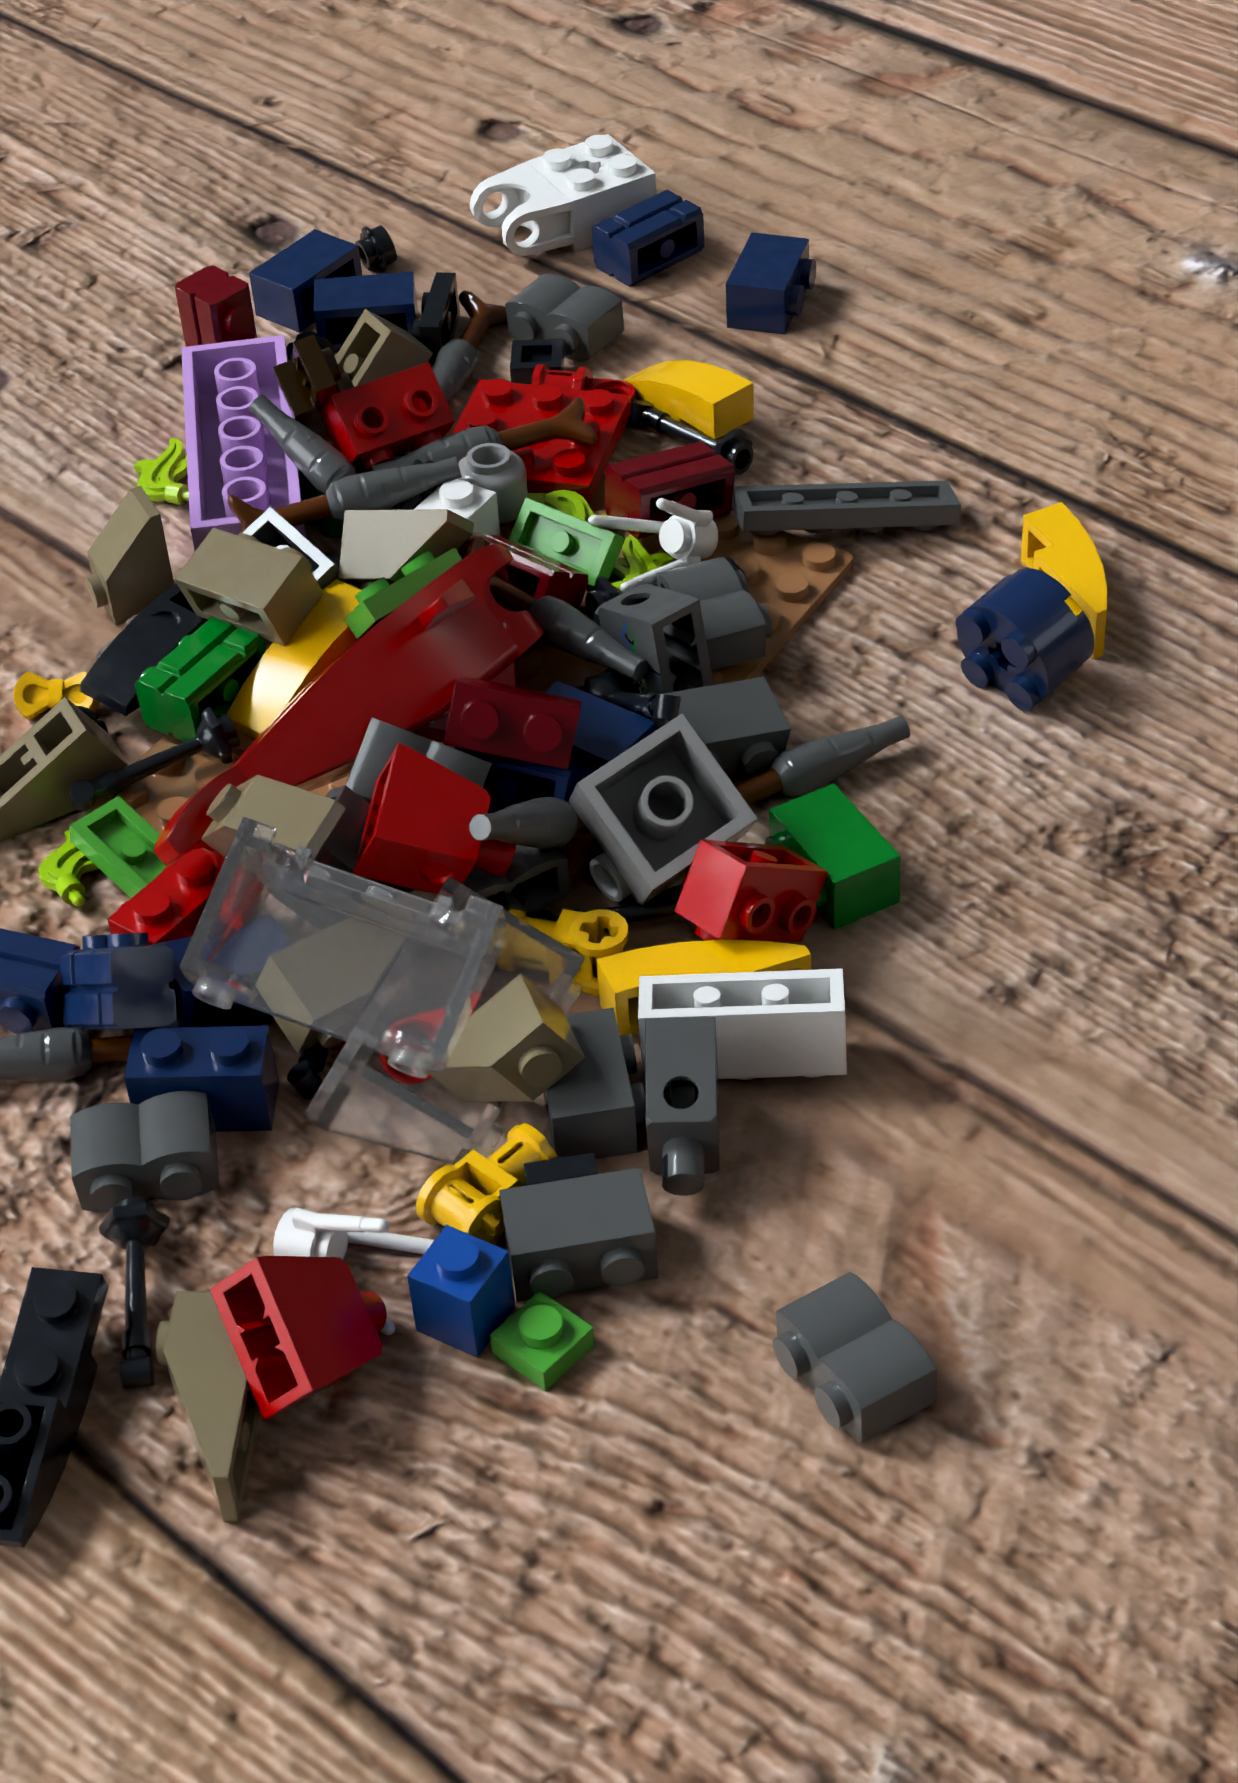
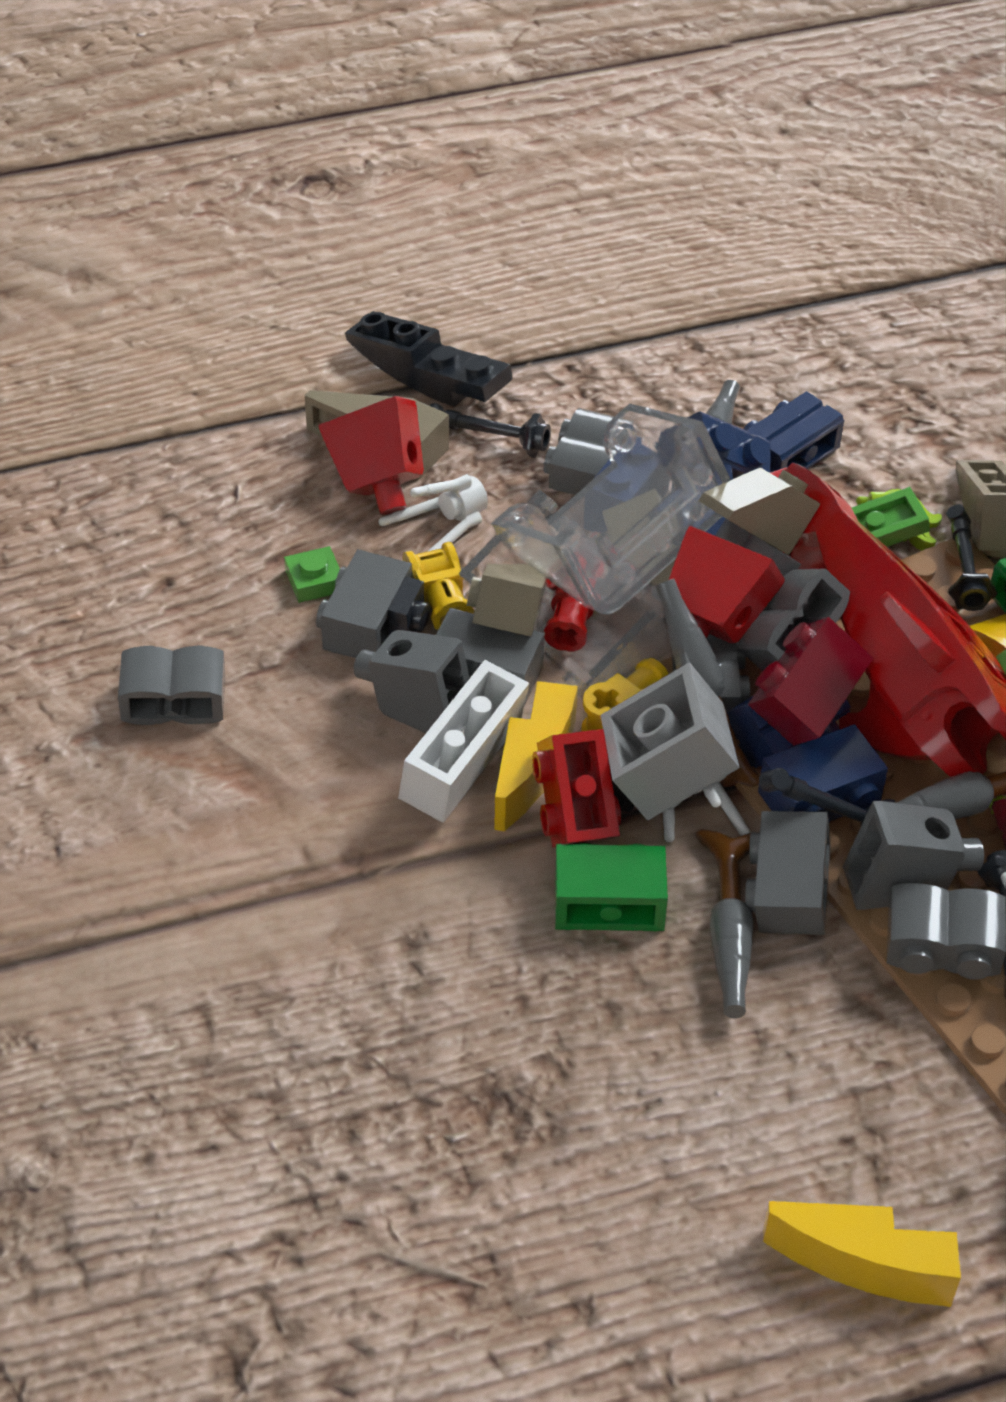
camera: 115 degrees right, 5 degrees up
blue brick [407,1225,515,1358] -> none
dark blue brick [956,568,1094,711] -> none

